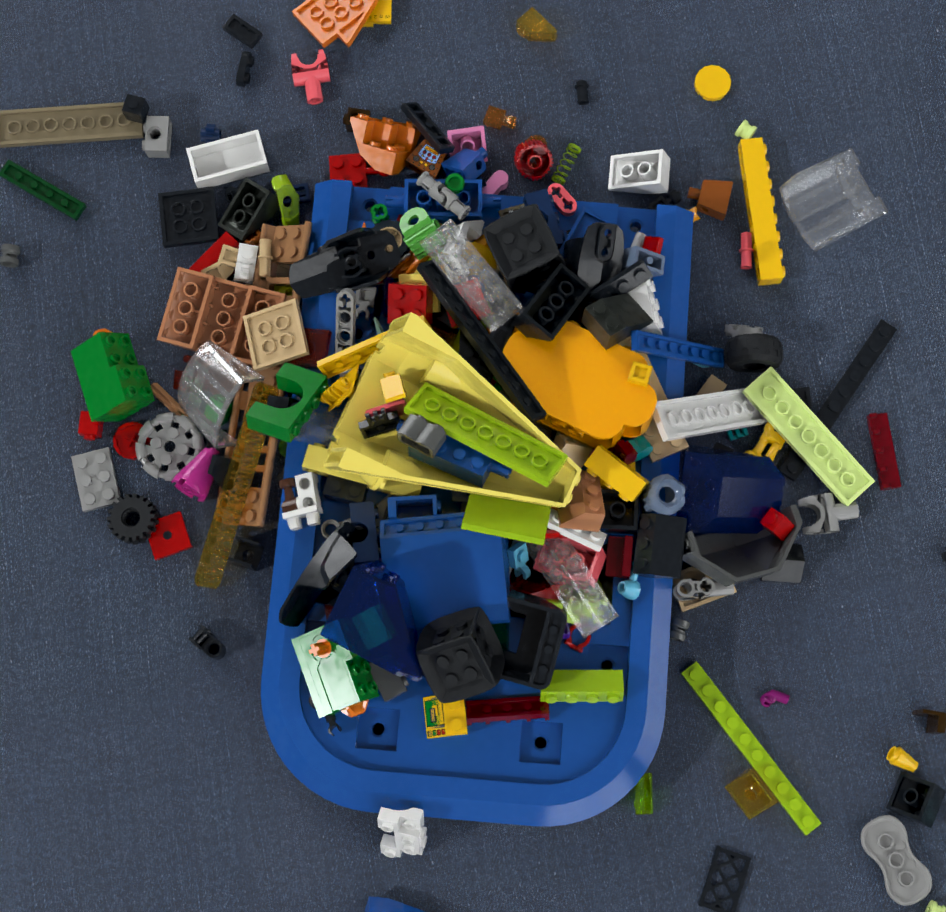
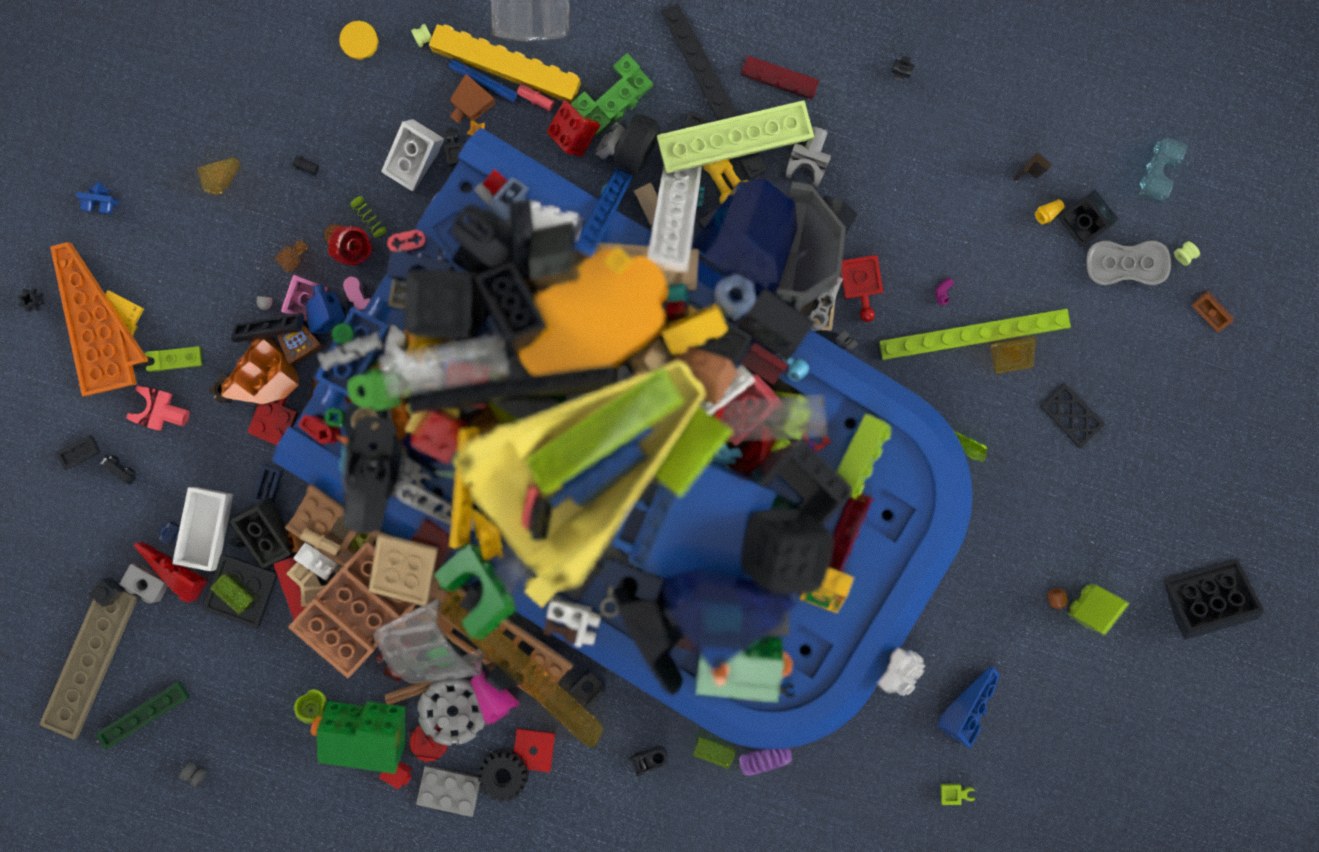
camera: 65 degrees left, 10 degrees up
lime piece [271,174,300,226] -> none
yellow slope [380,371,407,403] -> none
dark grey brick [397,414,446,458] -> none
red brick [759,507,795,541] -> none
none -> red wedge [134,542,208,602]
none -> lime plate [144,346,203,372]
none -> clear neon green plate [210,573,254,614]
none -> light grey hinge [257,296,273,310]
none -> lime helmet [294,689,327,724]
none -> red piece [299,415,341,444]
none -> blue axle [449,58,518,102]
none -> red bracket [547,100,600,157]
none -> bright green bracket [571,53,653,137]
none -> clear neon green plate [693,736,736,769]
none -> medium lavender gear [739,748,792,775]
none -> red plate [841,255,884,322]

